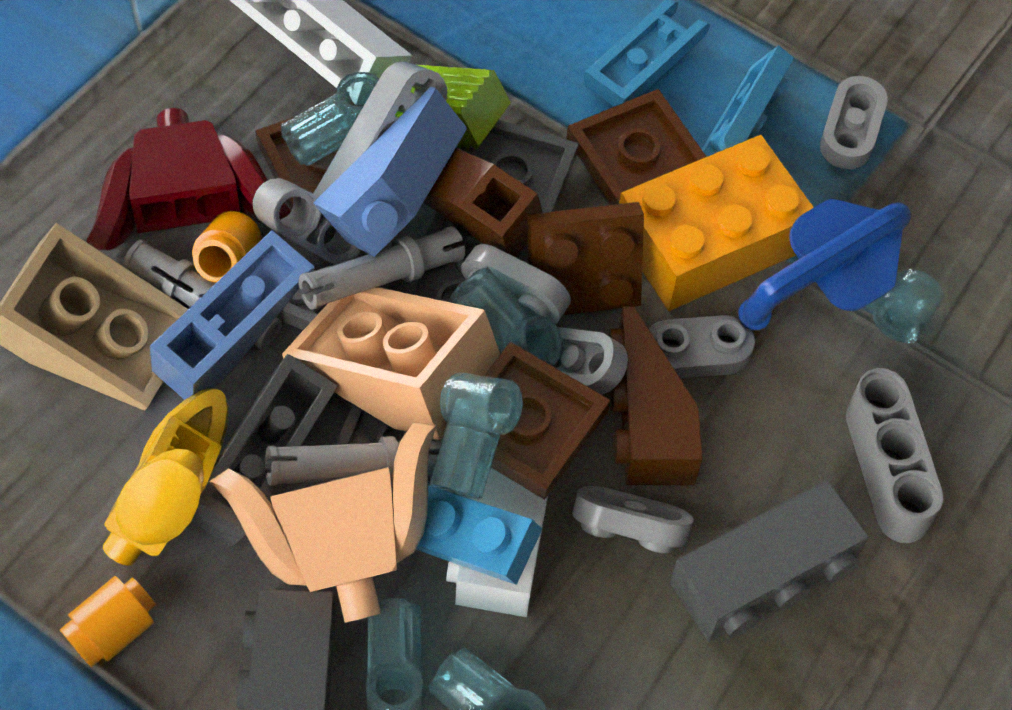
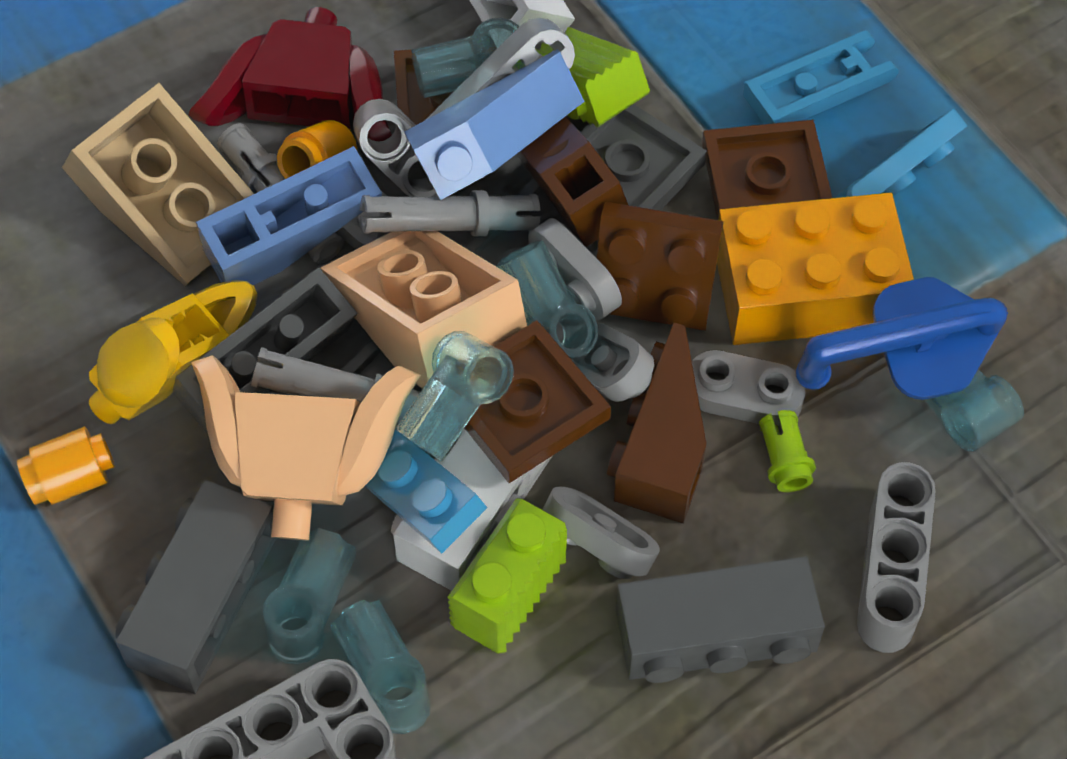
camera: 25 degrees right, 0 degrees up
light grey plate [820,76,888,169] -> none
none -> lime brick [447,498,567,654]
none -> lime pin [759,410,816,492]

